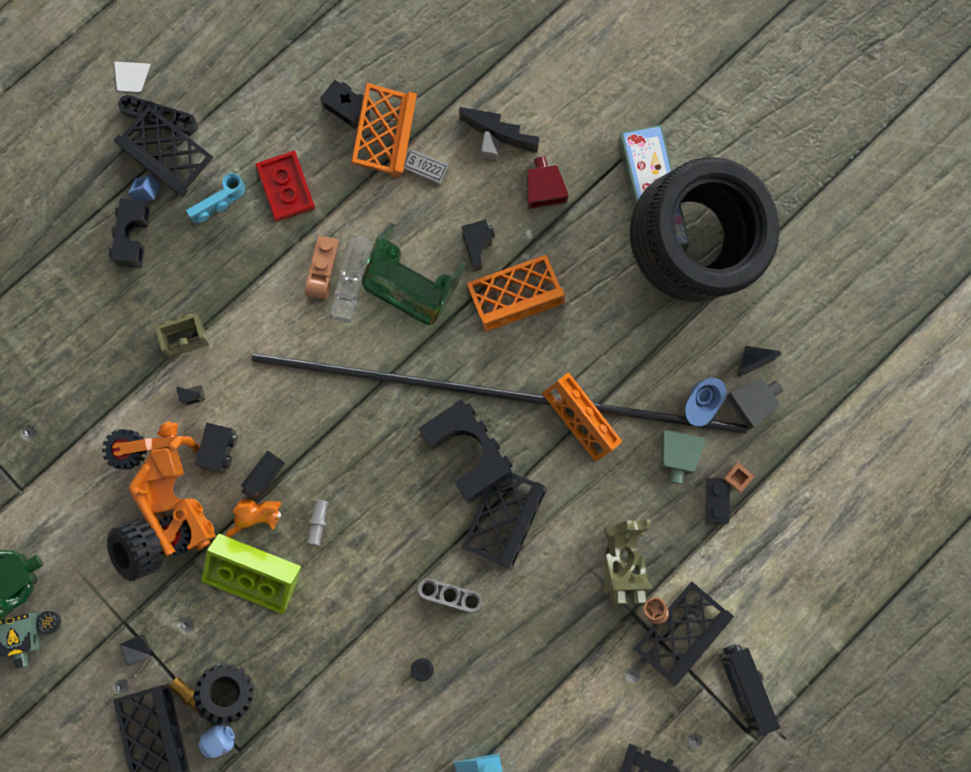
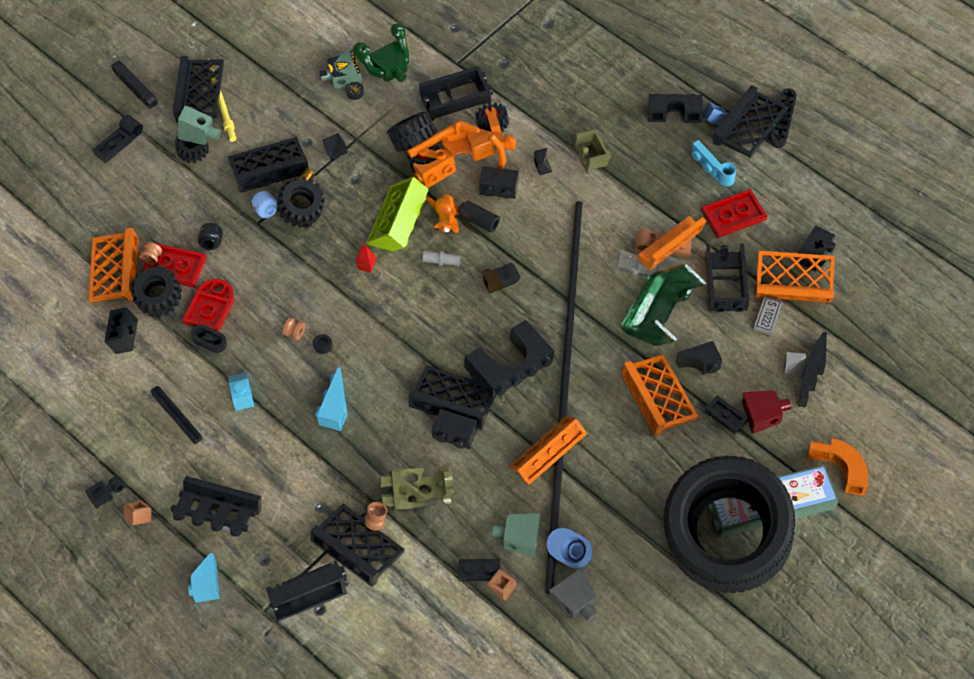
camera: 90 degrees right, 20 degrees down
white sticker [114,62,151,92] -> none
light grey beam [418,579,482,612] -> none
black slope [737,346,782,377] -> none
none -> nougat wheel [283,317,305,340]
none -> medium azure slope [315,367,347,431]
none -> red slope [356,245,377,273]
none -> black door [419,66,493,121]
none -> black brick [432,409,478,449]
none -> leg [482,263,520,294]
none -> orange fence [637,216,706,271]
none -> black plate [704,395,748,435]
none -> black door [705,244,749,313]
none -> orange arch [807,438,868,496]

